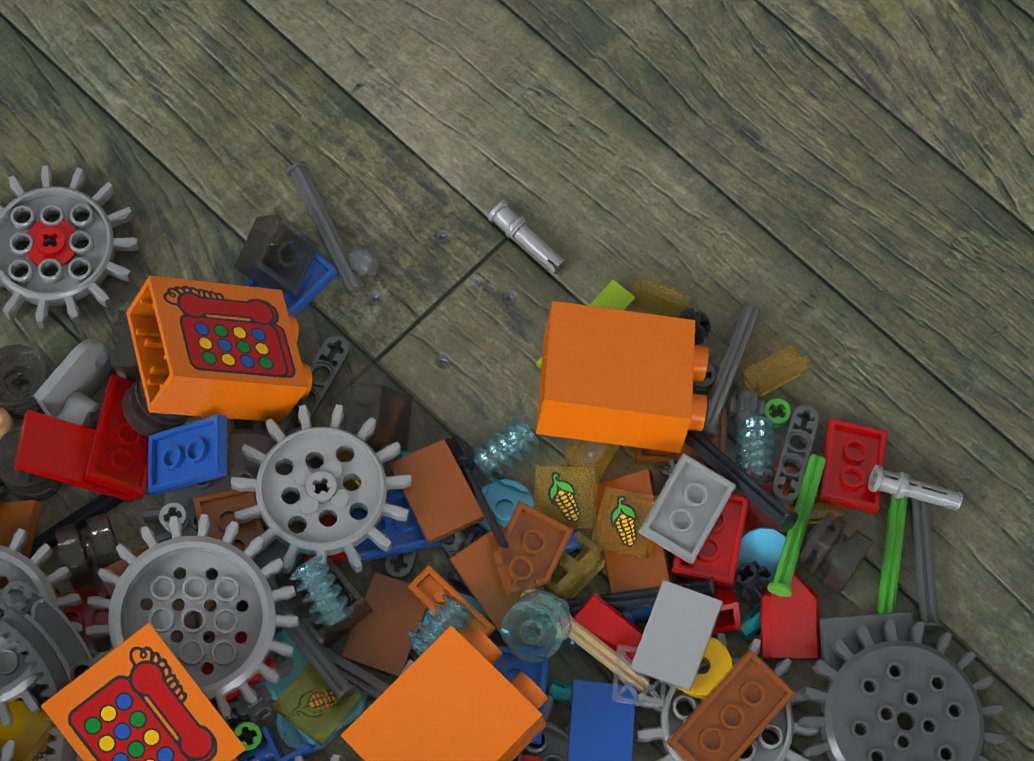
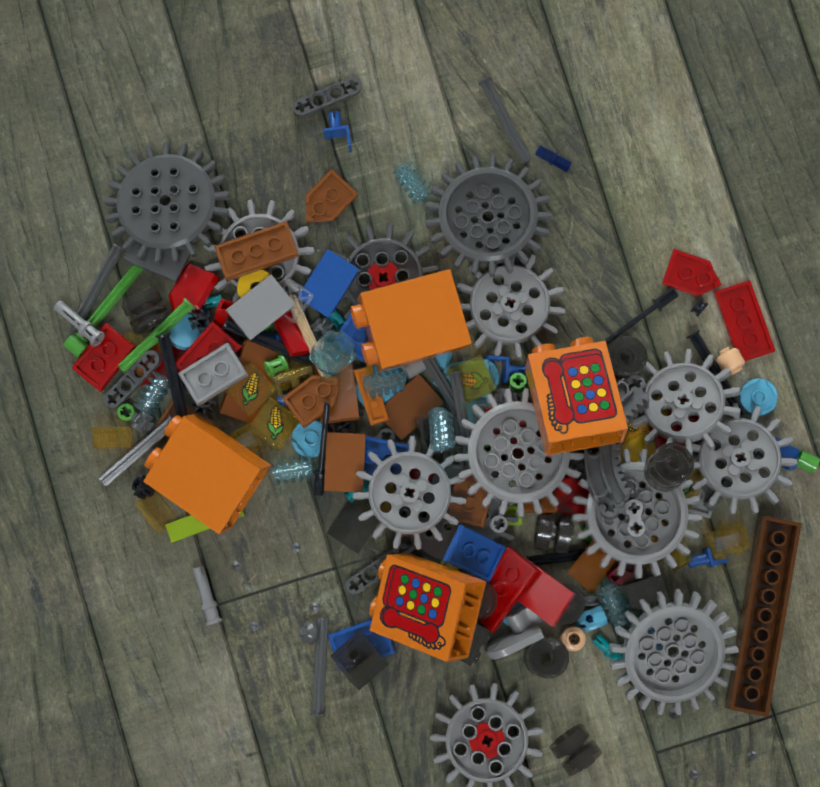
camera: 155 degrees left, 15 degrees up
none -> bright green beam [63,333,88,359]
none -> bright green bush [263,355,289,378]
none -> dark grey gear [311,317,335,341]

